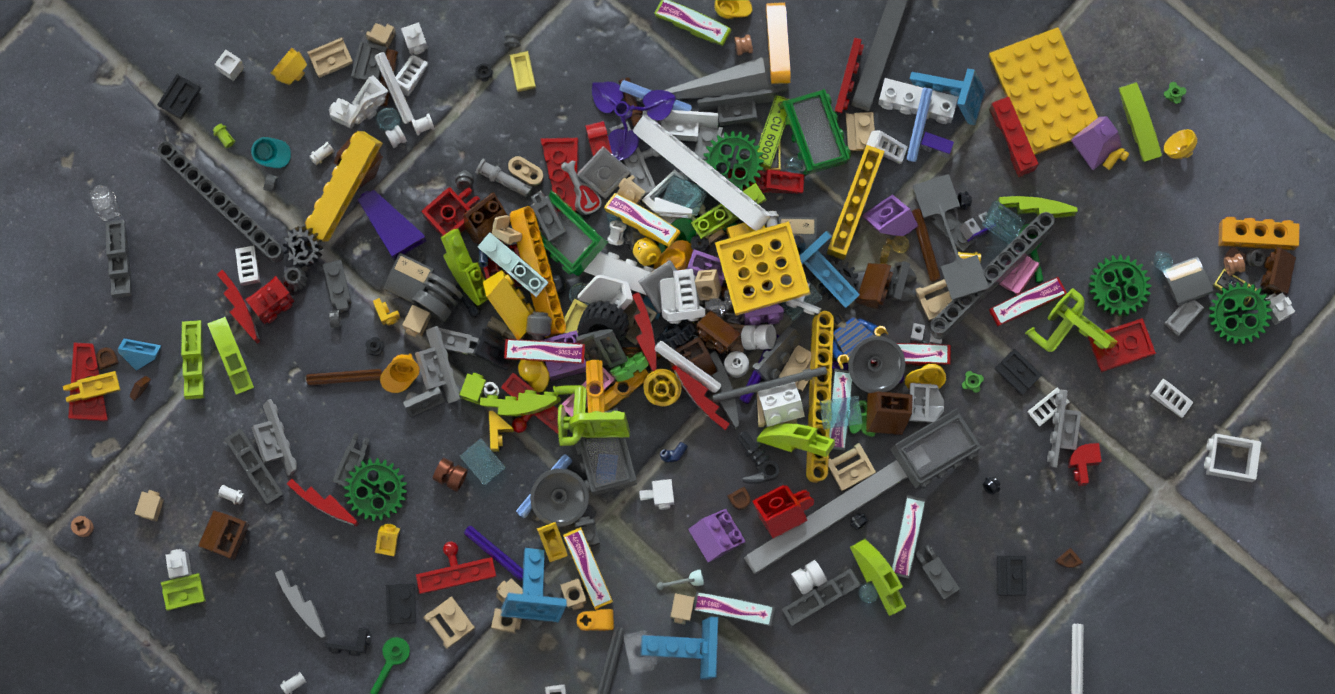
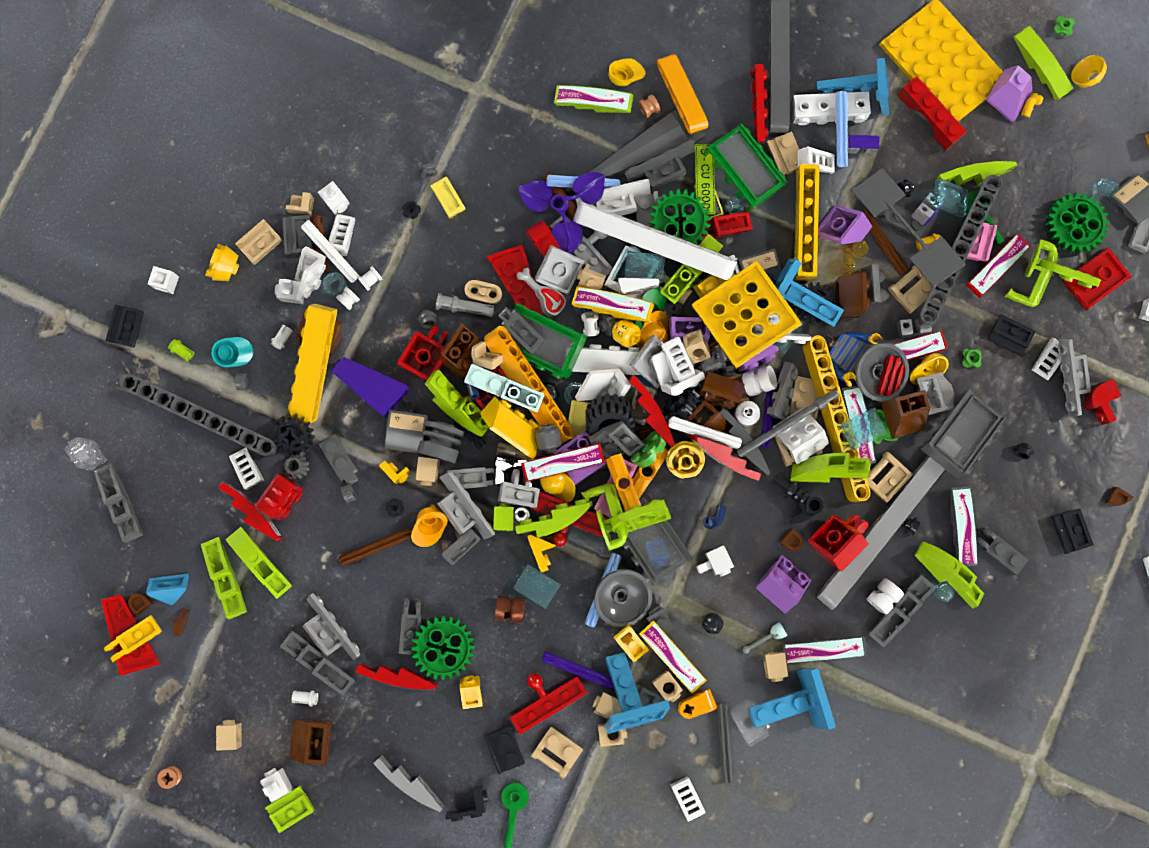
camera: 20 degrees left, 5 degrees up
none -> light grey hinge [498,469,540,508]
none -> black piece [702,613,724,635]
none -> red tile [877,355,905,395]

